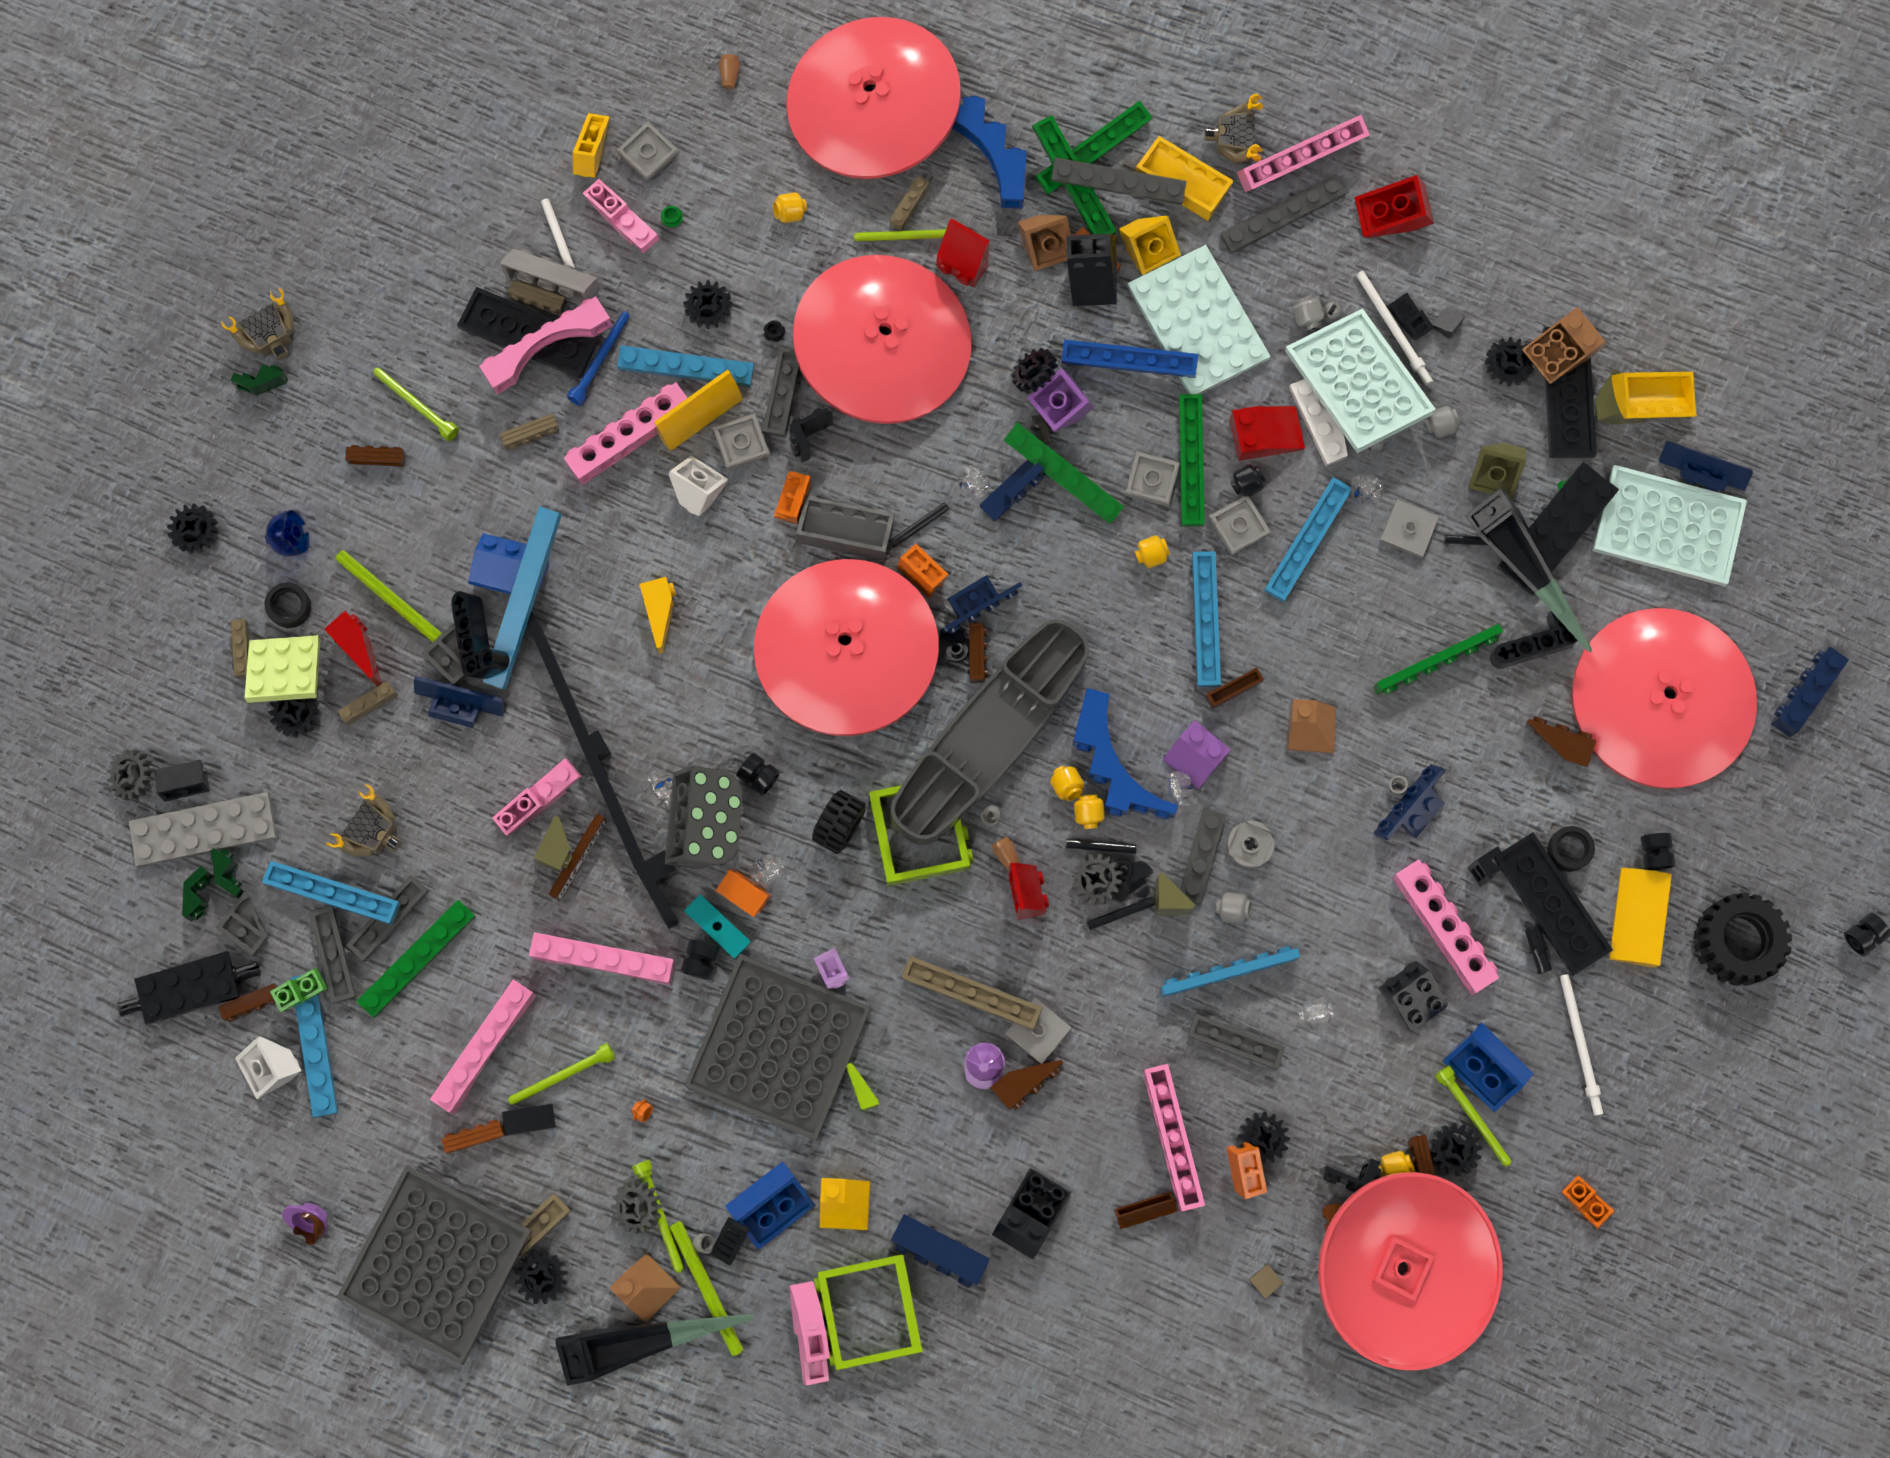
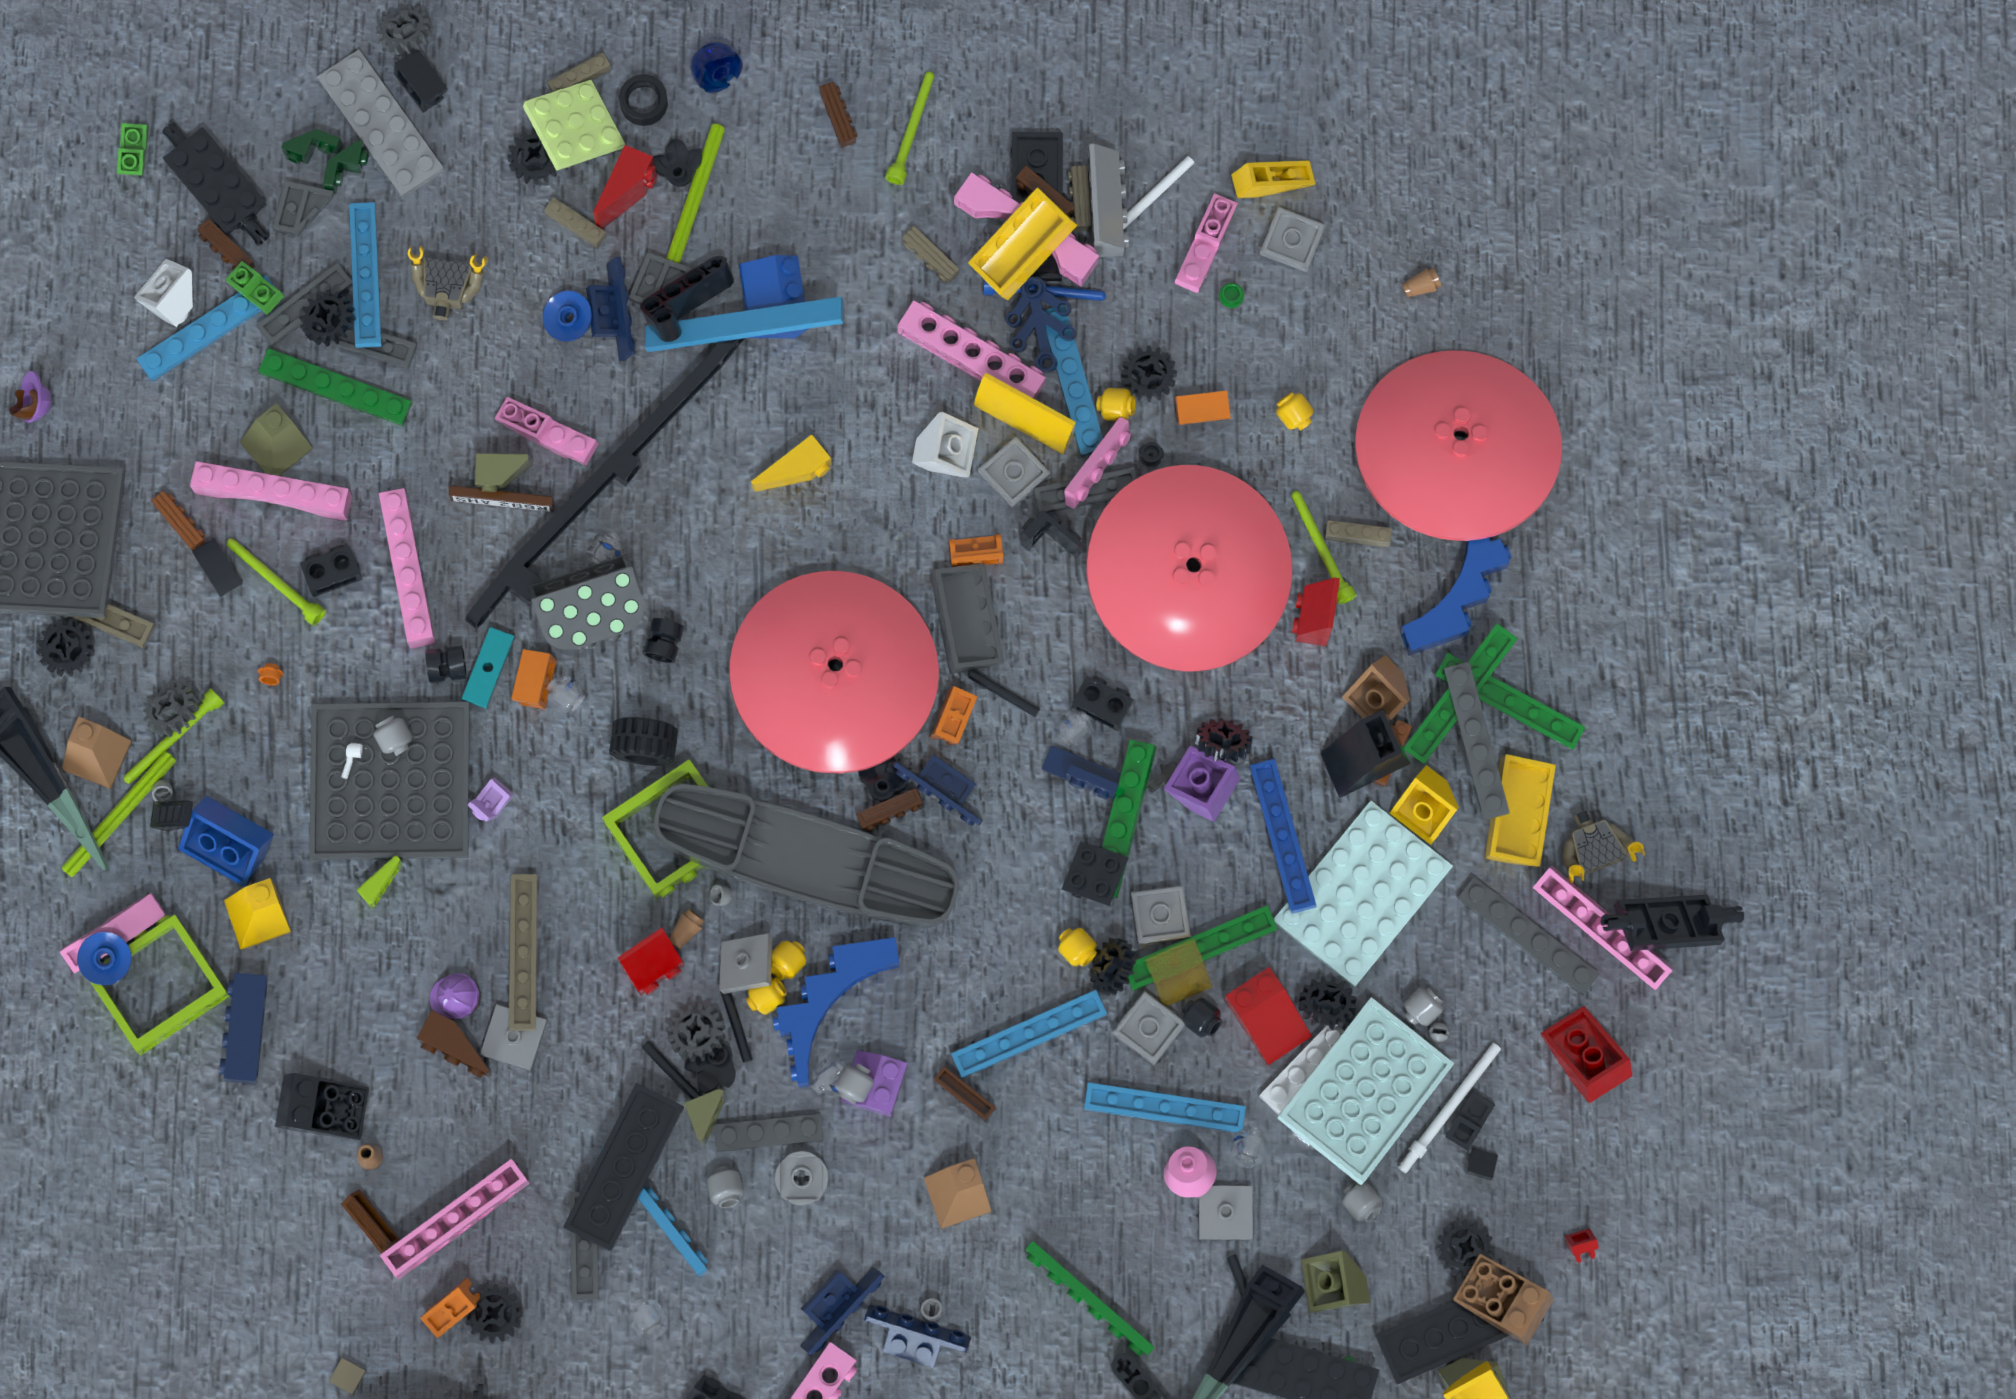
camera: 65 degrees right, 0 degrees up
none -> blue dish [77,932,131,985]
none -> bright green slope [117,123,149,176]
none -> olive slope [240,403,313,476]
none -> black gear [299,290,356,347]
none -> black brick [300,545,363,597]
none -> white hand [341,743,363,779]
none -> medium nougat cone [356,1143,383,1170]
none -> light grey head [373,715,413,756]
none -> blue dish [543,291,592,342]
none -> black plate [563,1083,684,1252]
none -> black plate [653,138,702,187]
none -> light grey plate [719,934,773,994]
none -> dark blue bracket [800,1267,885,1355]
none -> light grey head [835,1063,874,1105]
none -> yellow slope [968,187,1078,300]
none -> dark blue plant [1005,276,1076,373]
none -> reddish brown piece [1016,166,1074,216]
none -> black hinge [1061,841,1129,906]
none -> bright pink plate [1064,417,1131,509]
none -> black brick [1072,676,1133,732]
none -> black gear [1090,938,1136,996]
none -> yellow head [1096,387,1136,421]
none -> clear yellow slope [1145,939,1212,1007]
none -> bright pink cone [1164,1146,1217,1198]
none -> orange hinge [1174,391,1231,425]
none -> black gear [1299,976,1357,1031]
none -> red tile [1564,1228,1599,1263]
none -> black plate [1601,895,1744,951]

